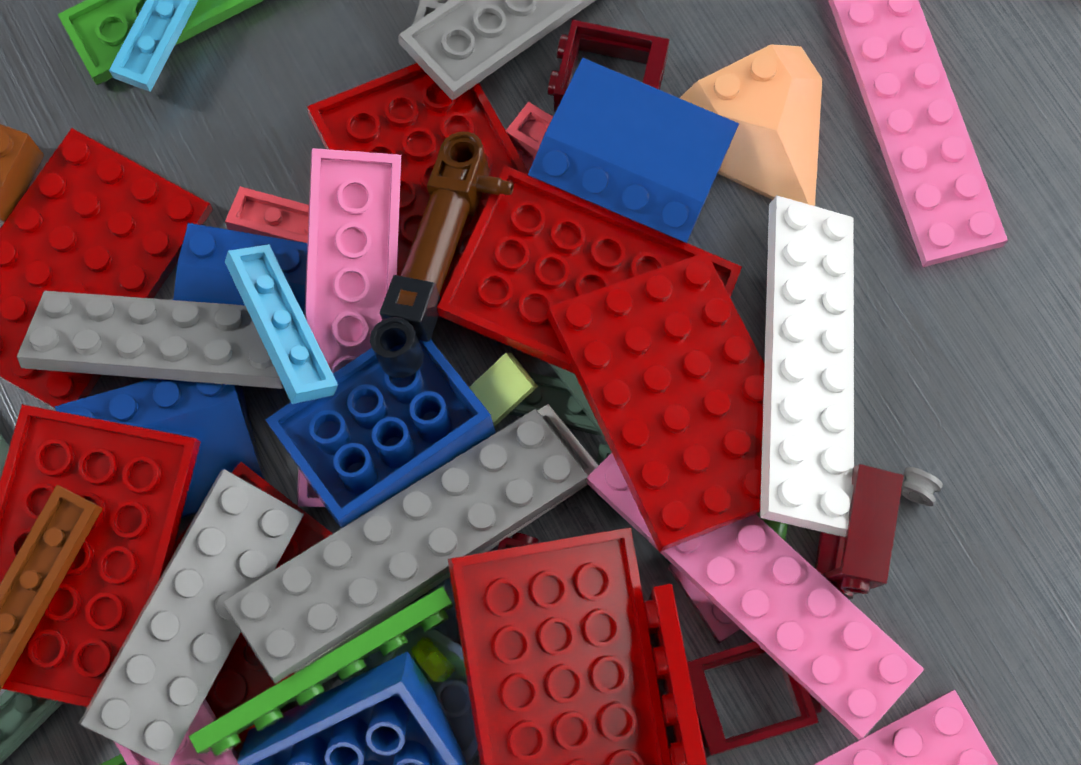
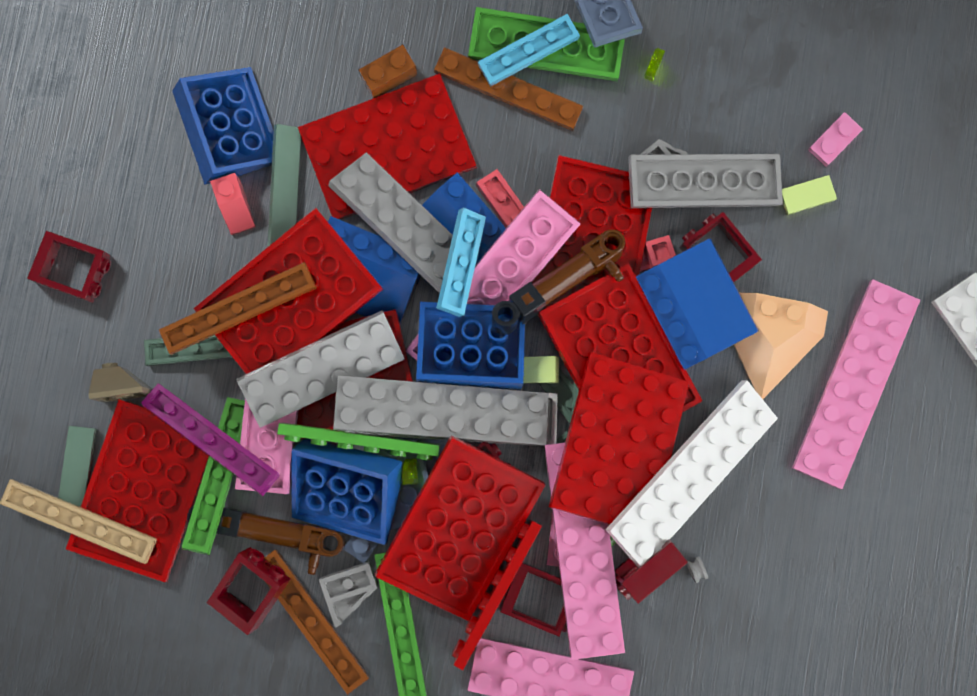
camera: 35 degrees right, 10 degrees up
none -> dark orange plate [434,47,583,131]

